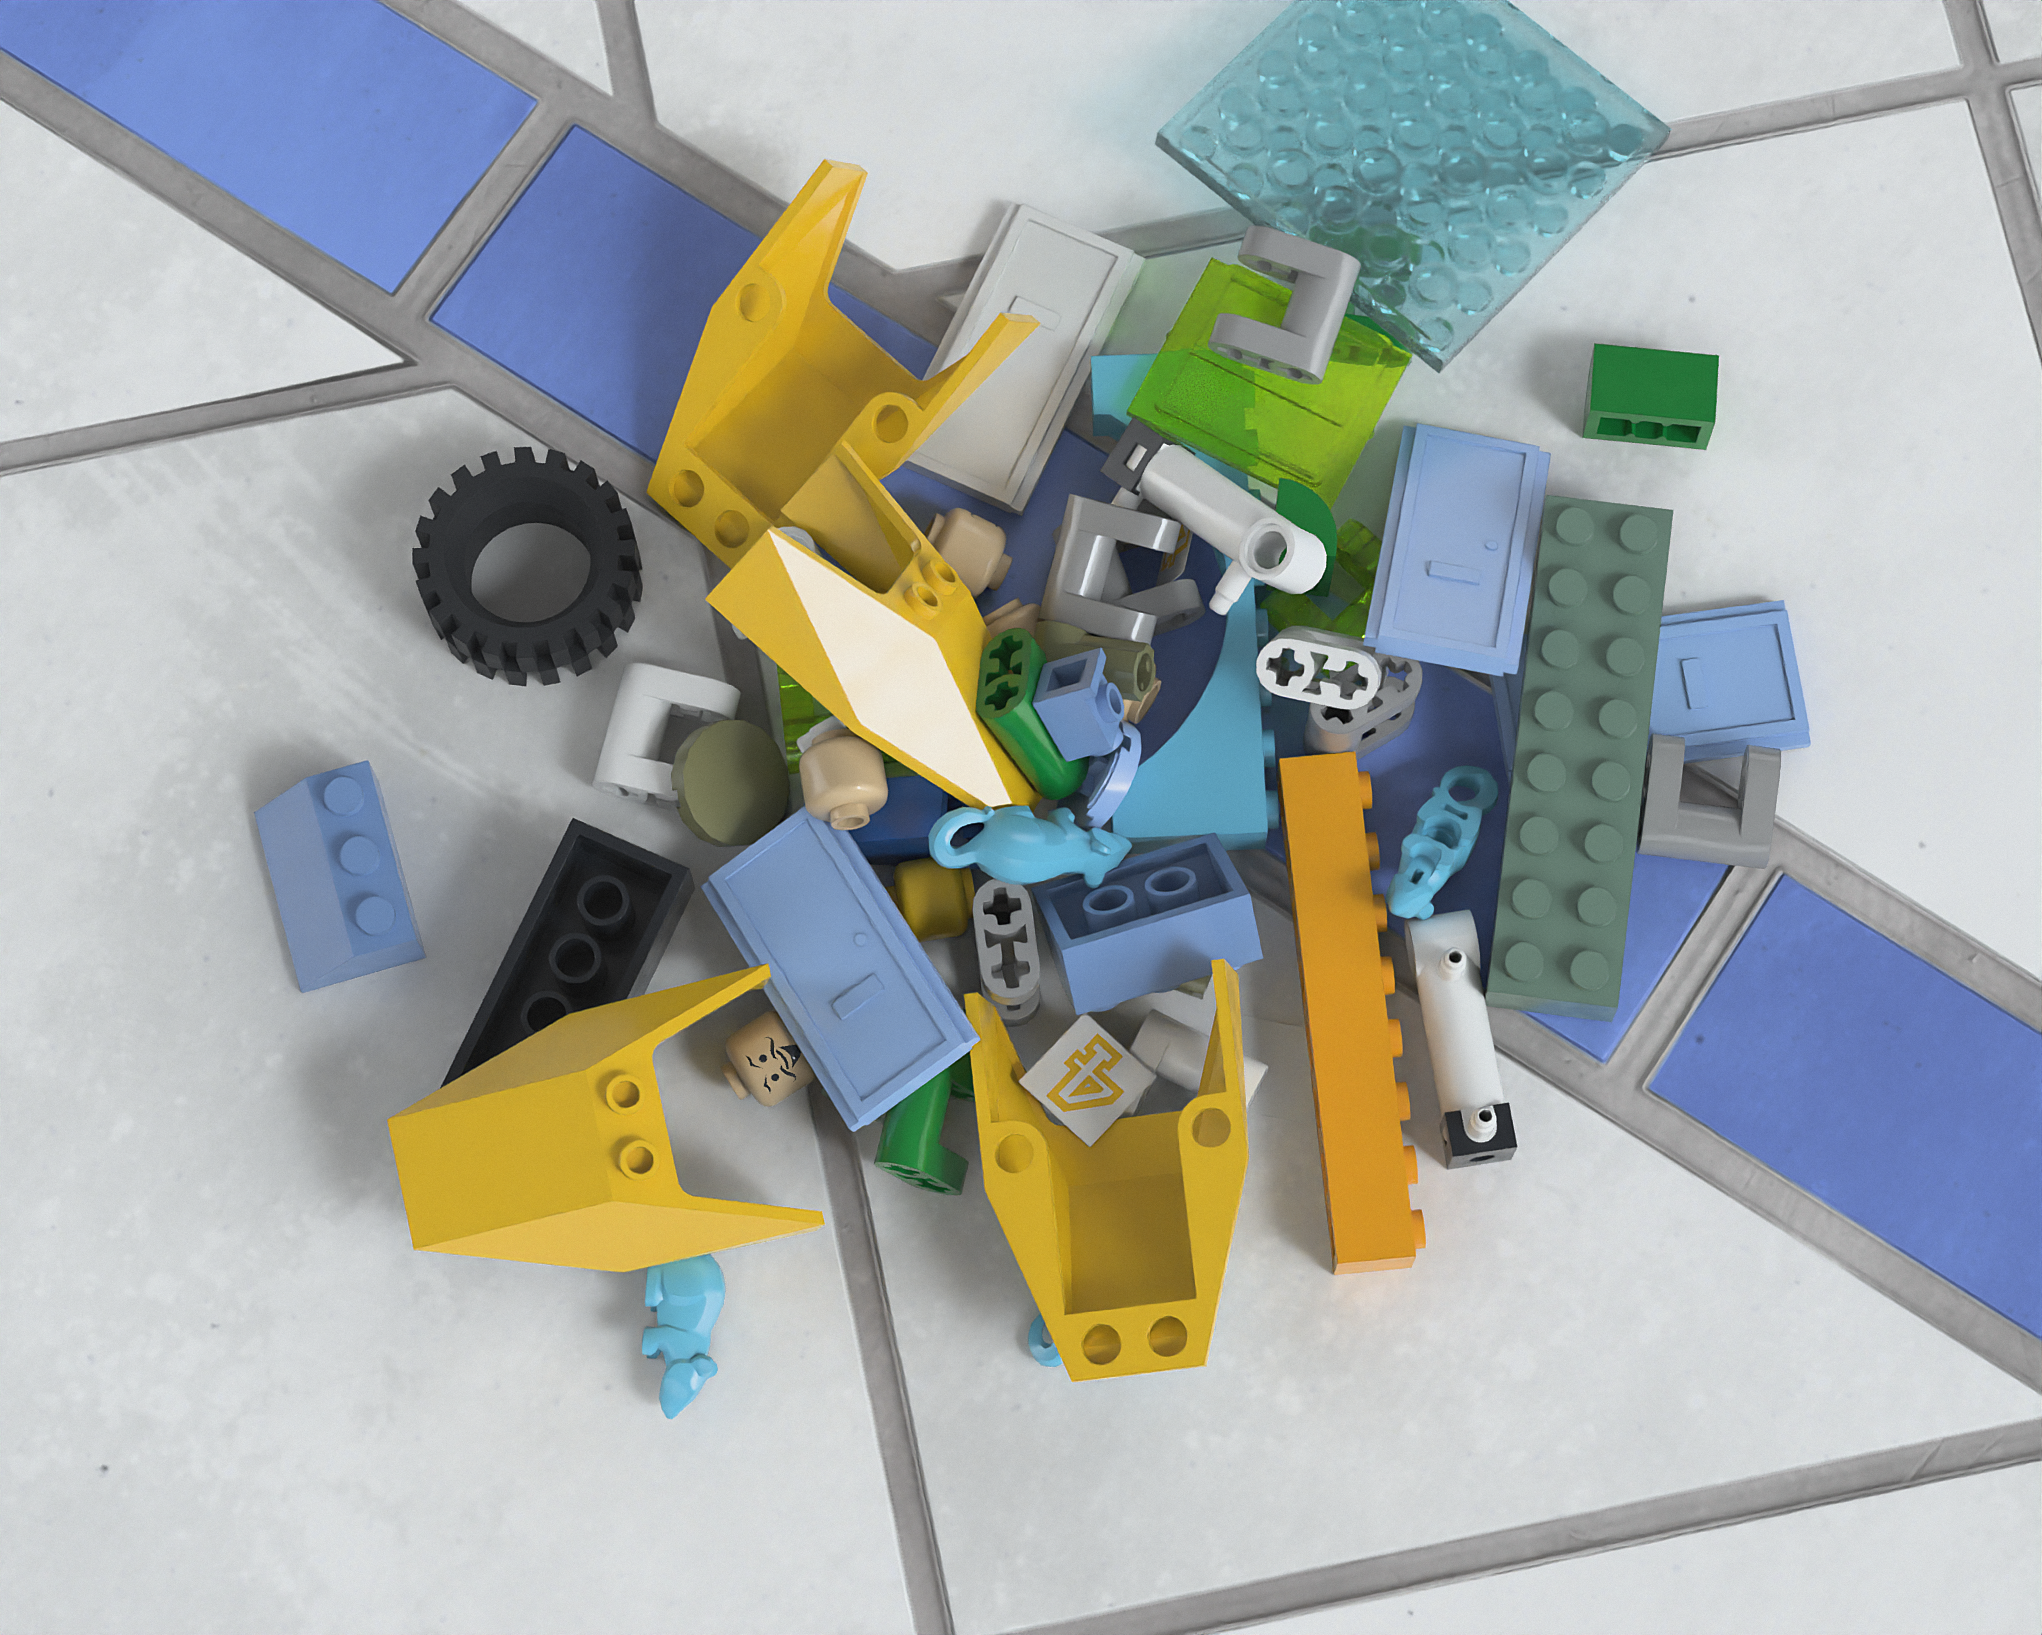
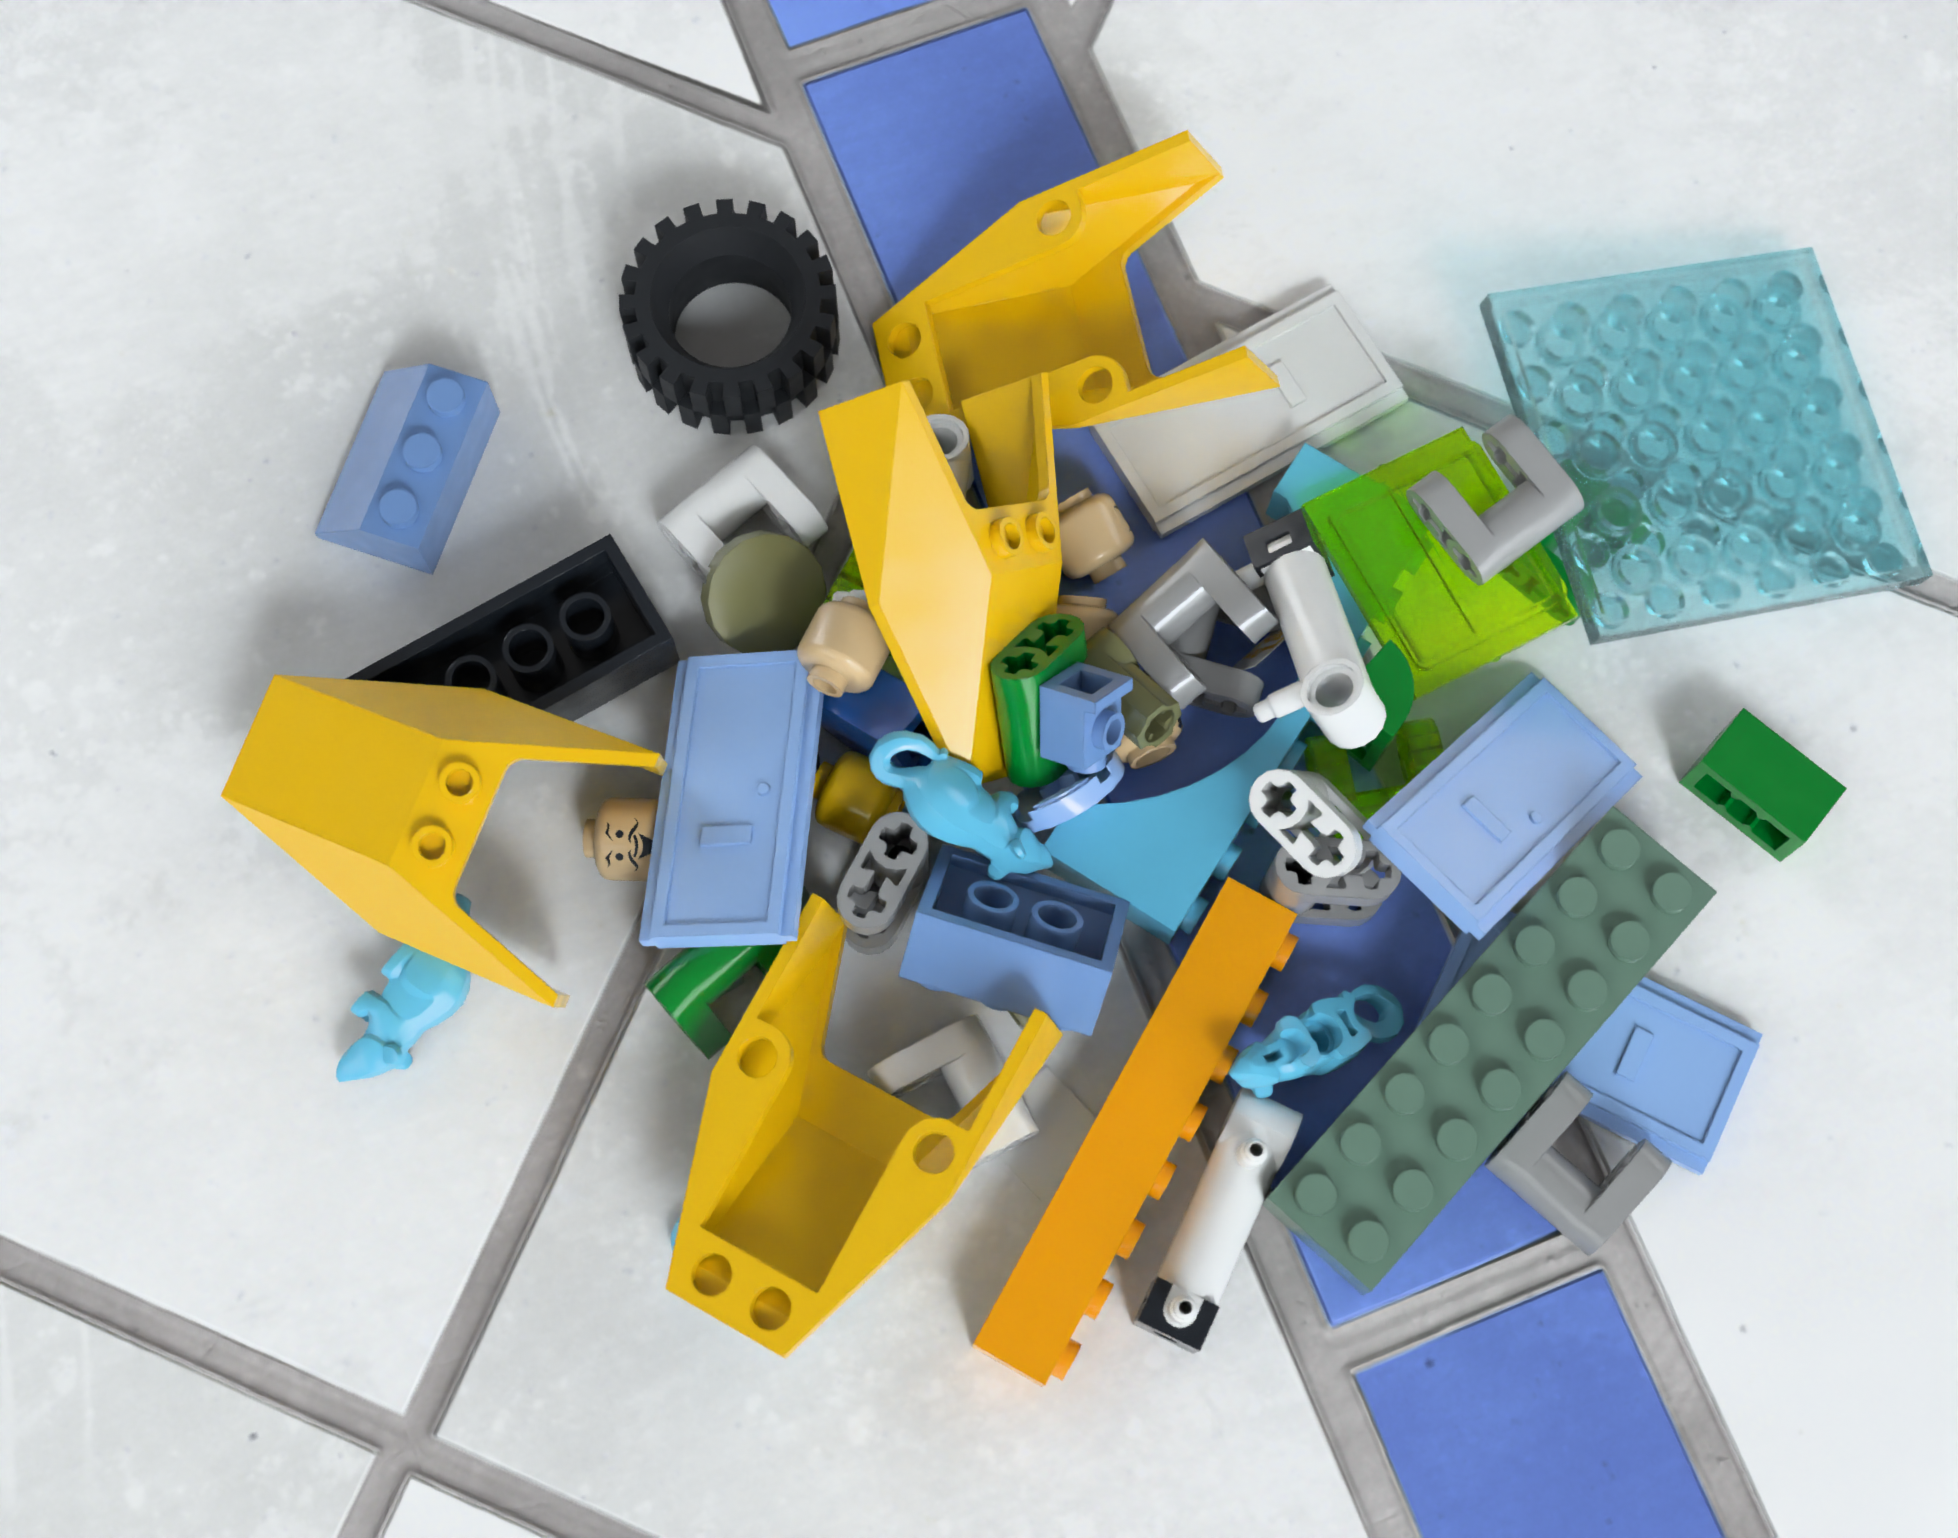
camera: 30 degrees right, 0 degrees up
white sticker [1018,1013,1156,1147] -> none

